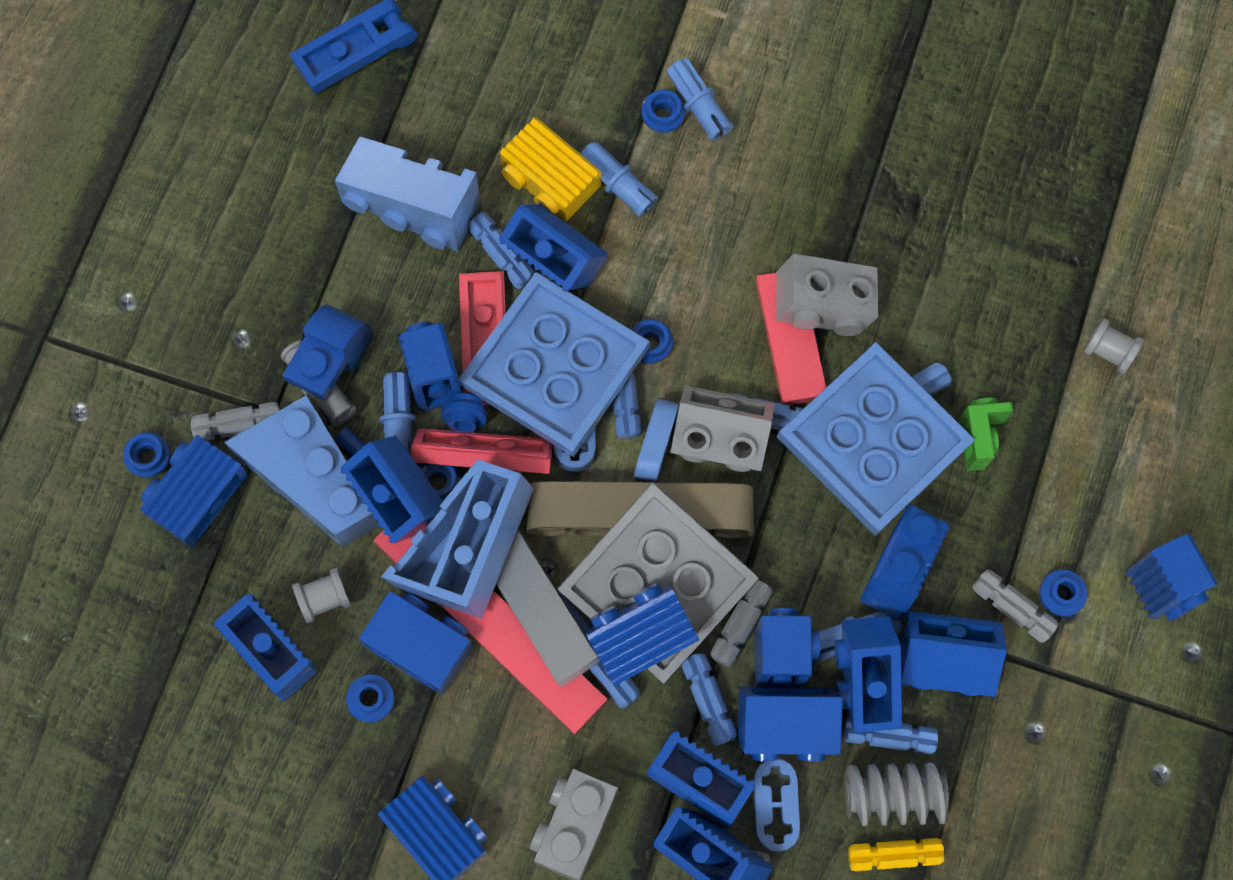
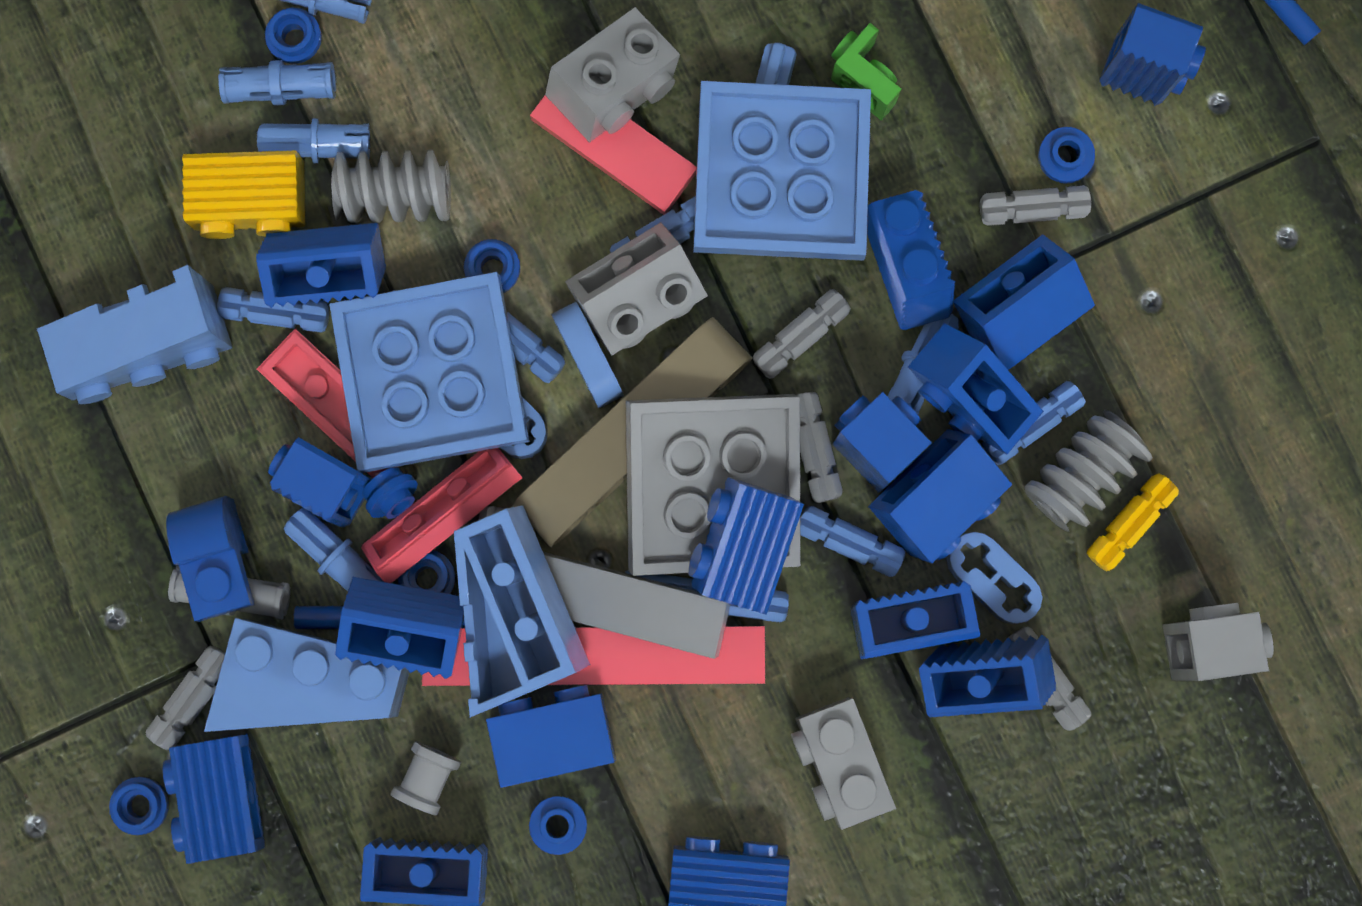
camera: 40 degrees left, 10 degrees up
none -> medium blue pin [218,60,336,105]
none -> light grey piece [331,150,451,223]
none -> light grey axle [753,289,851,379]

